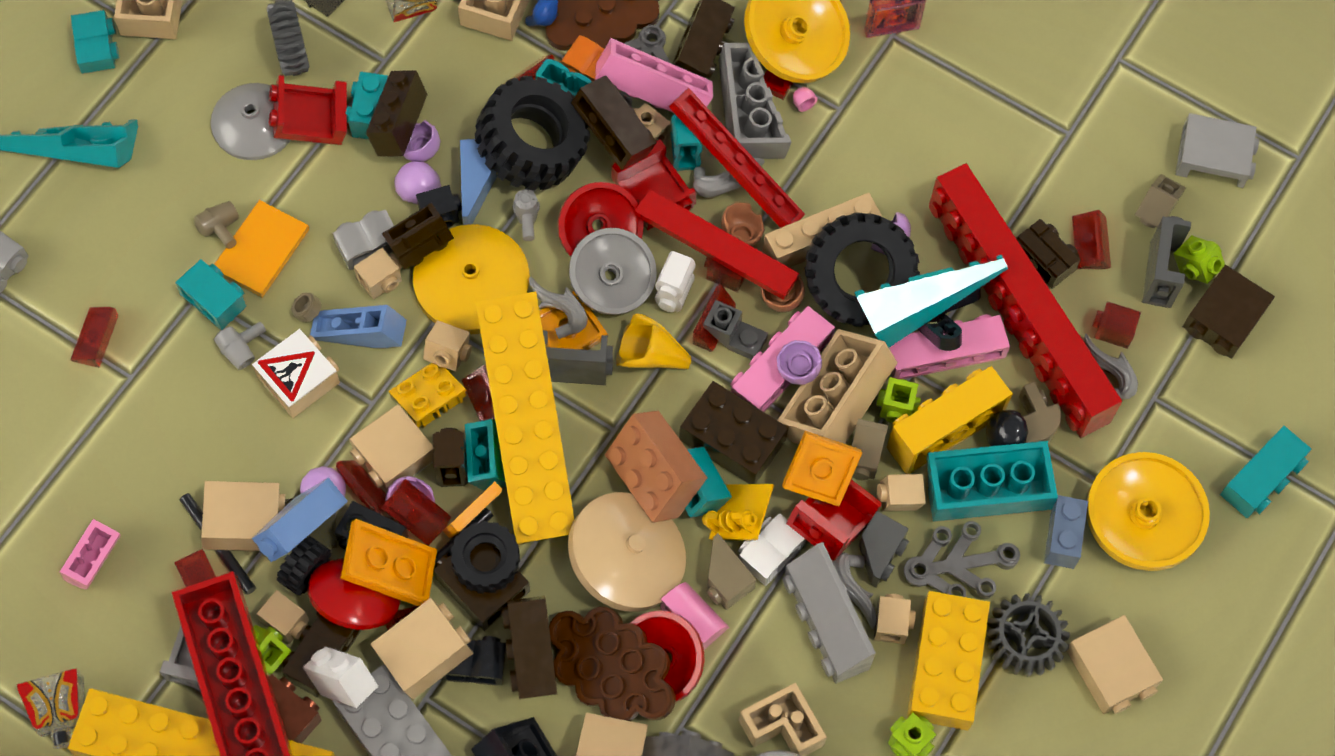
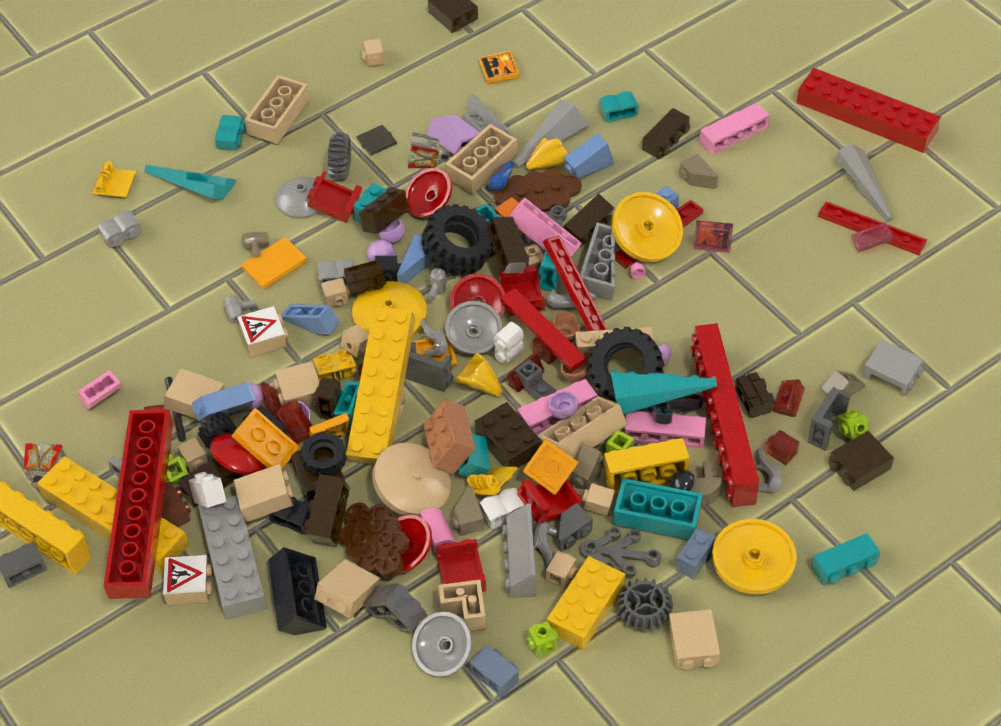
camera: 25 degrees right, 15 degrees down
clear red slope [70,307,119,368] -> none
teal brick [175,259,247,330] -> none
dark tan tile [291,293,322,322] -> none
none -> red dish [405,168,453,218]
none -> red panel [436,539,487,592]

